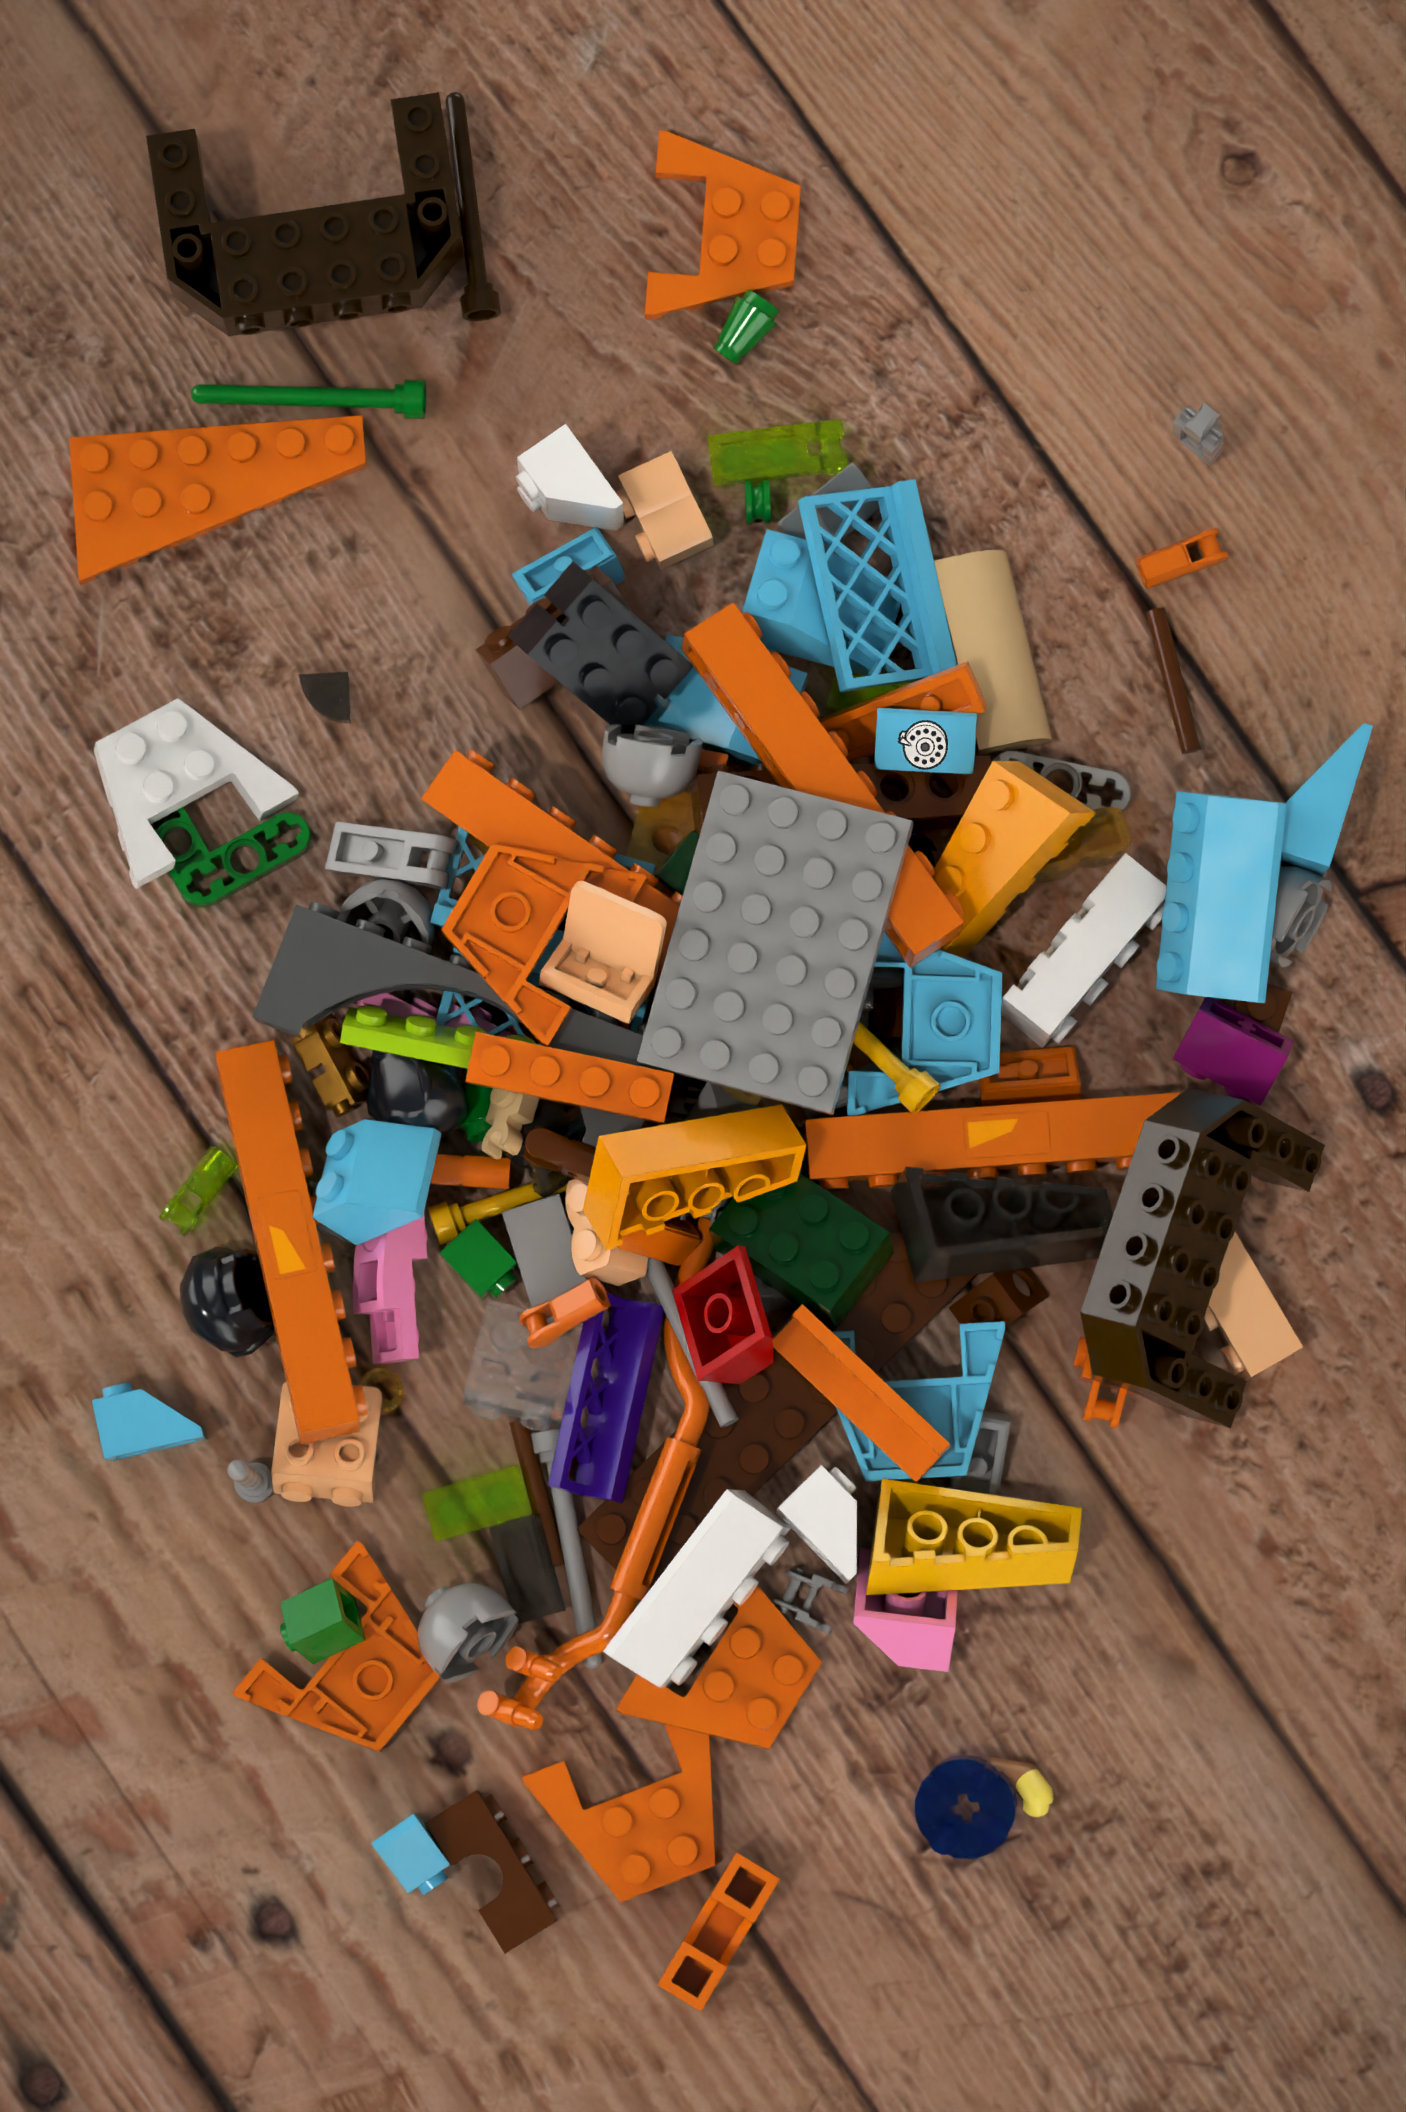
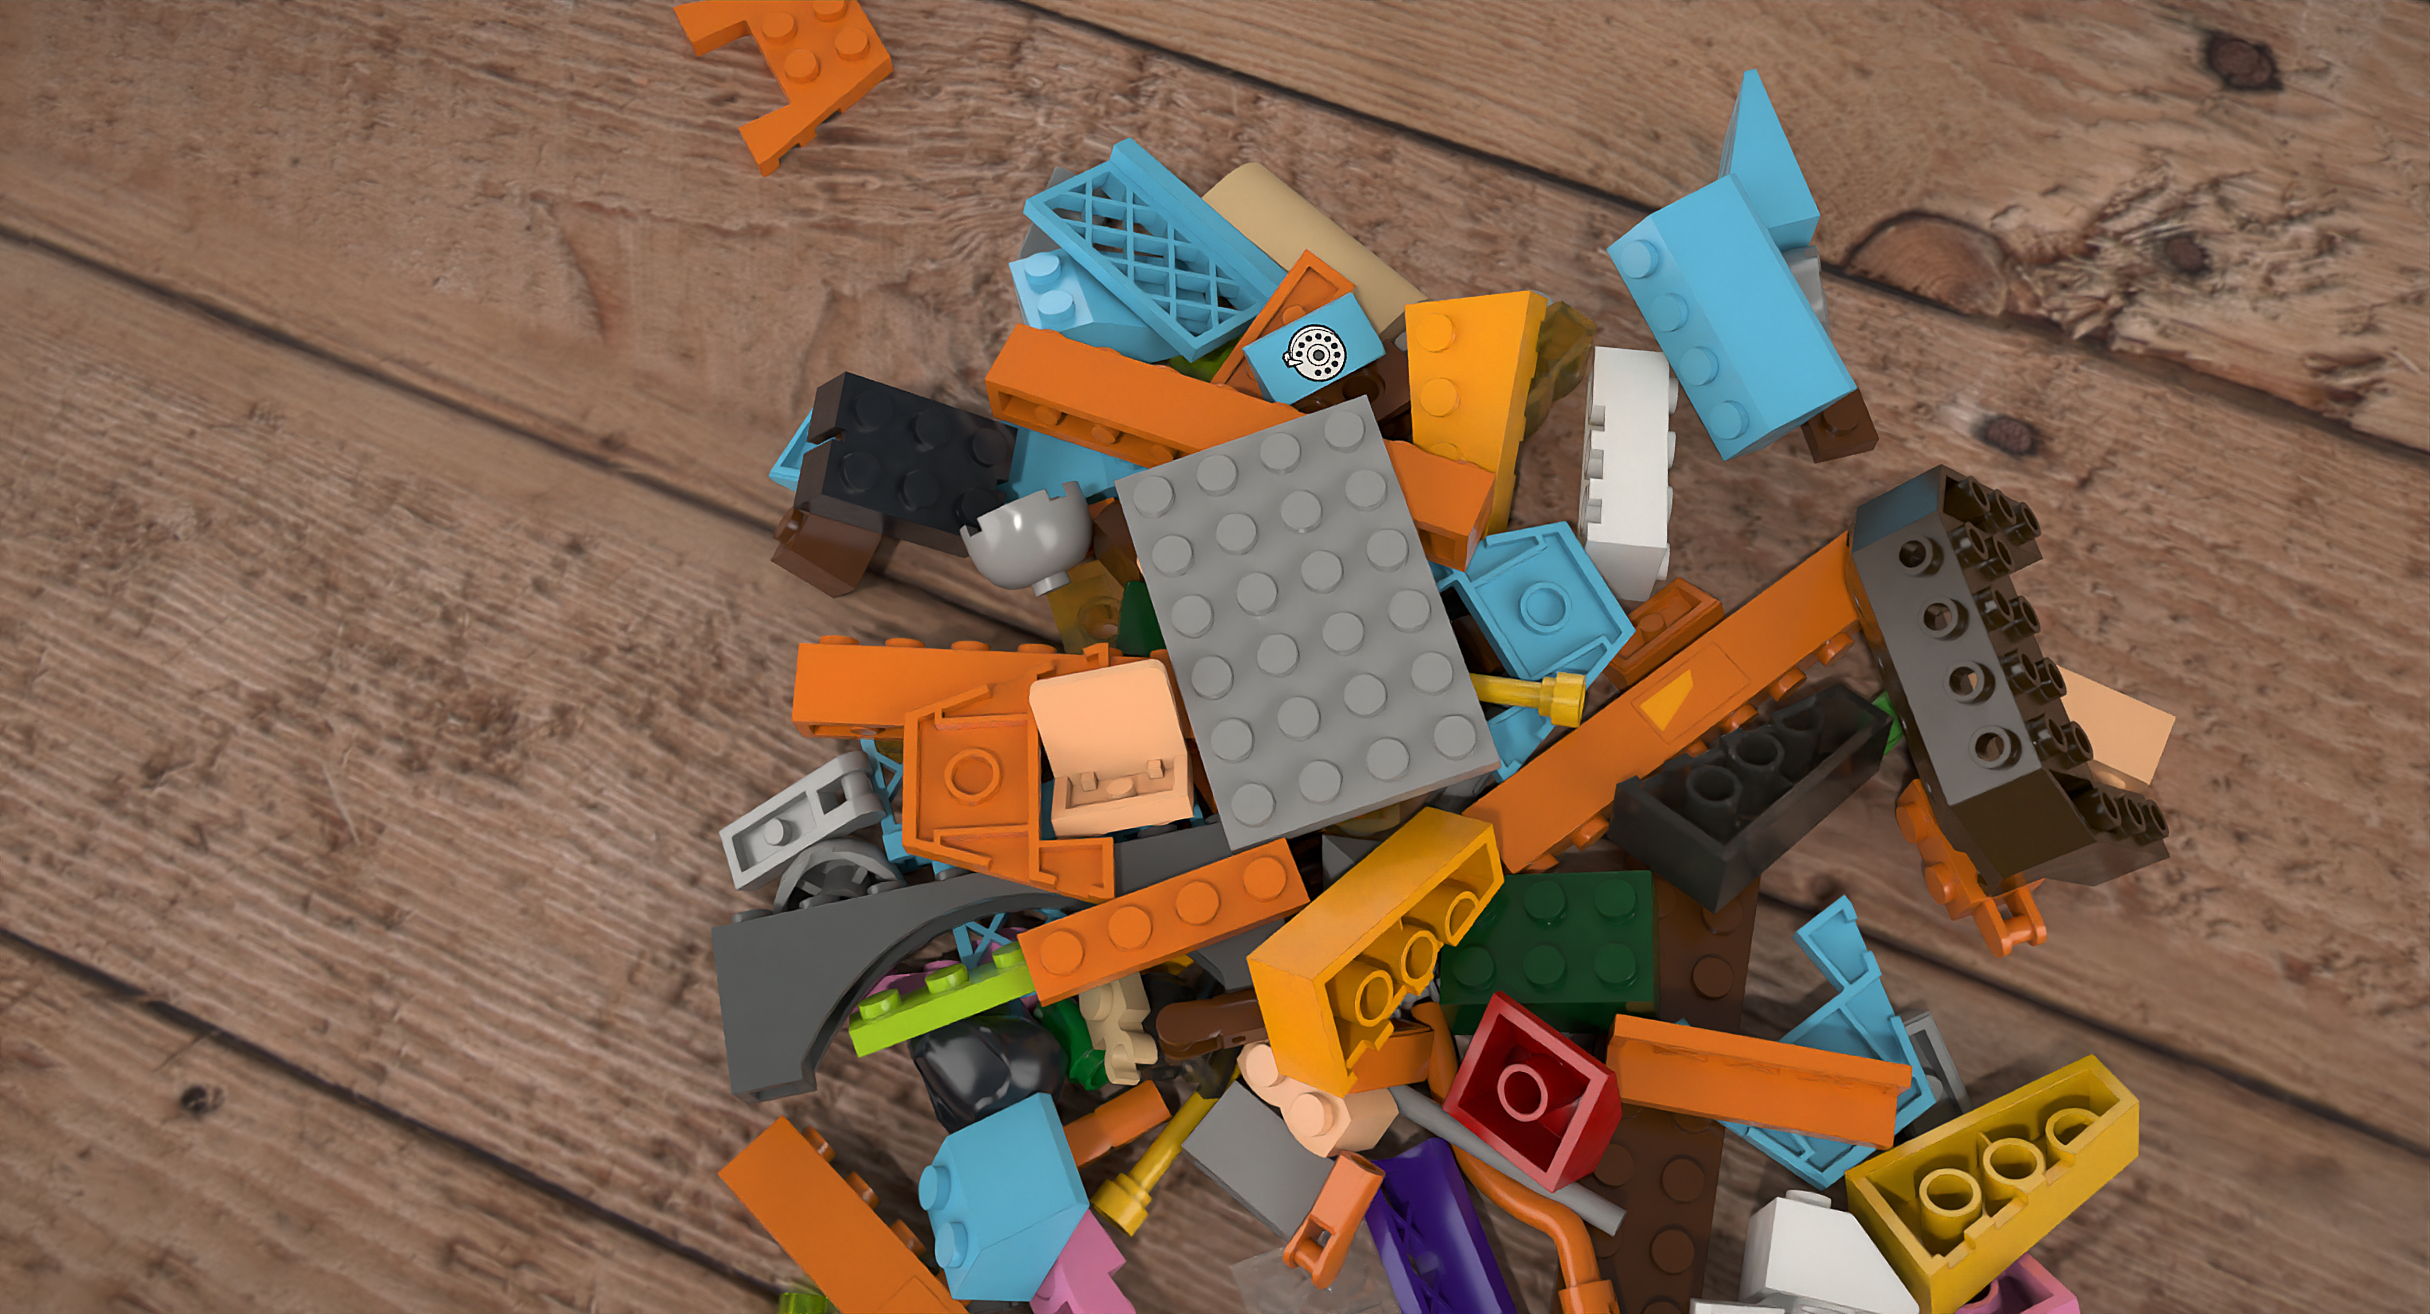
camera: 25 degrees left, 15 degrees down
orange wing [69,415,367,585] -> none
white wing [94,698,299,889] -> none
dark brown wedge [146,92,463,336] -> none
green beam [151,807,311,908] -> none
green piece [191,379,426,419] -> none
pearl gold hinge [291,1014,370,1118] -> none
clear smoke tile [299,672,351,724] -> none
green brick [439,1219,518,1301] -> none
dark brown piece [445,92,501,321] -> none
white slope [515,424,624,531] -> none
light nougat brick [615,451,714,570] -> none
clear neon green plate [707,420,849,488] -> none
green cone [713,289,780,365] -> none
green bush [744,480,771,525] -> none
reddish brown bracket [949,1256,1049,1327] -> none
orange bar [1135,528,1229,589] -> none
reddish brown bar [1146,608,1201,754] -> none
magenta hinge [1173,997,1294,1106] -> none

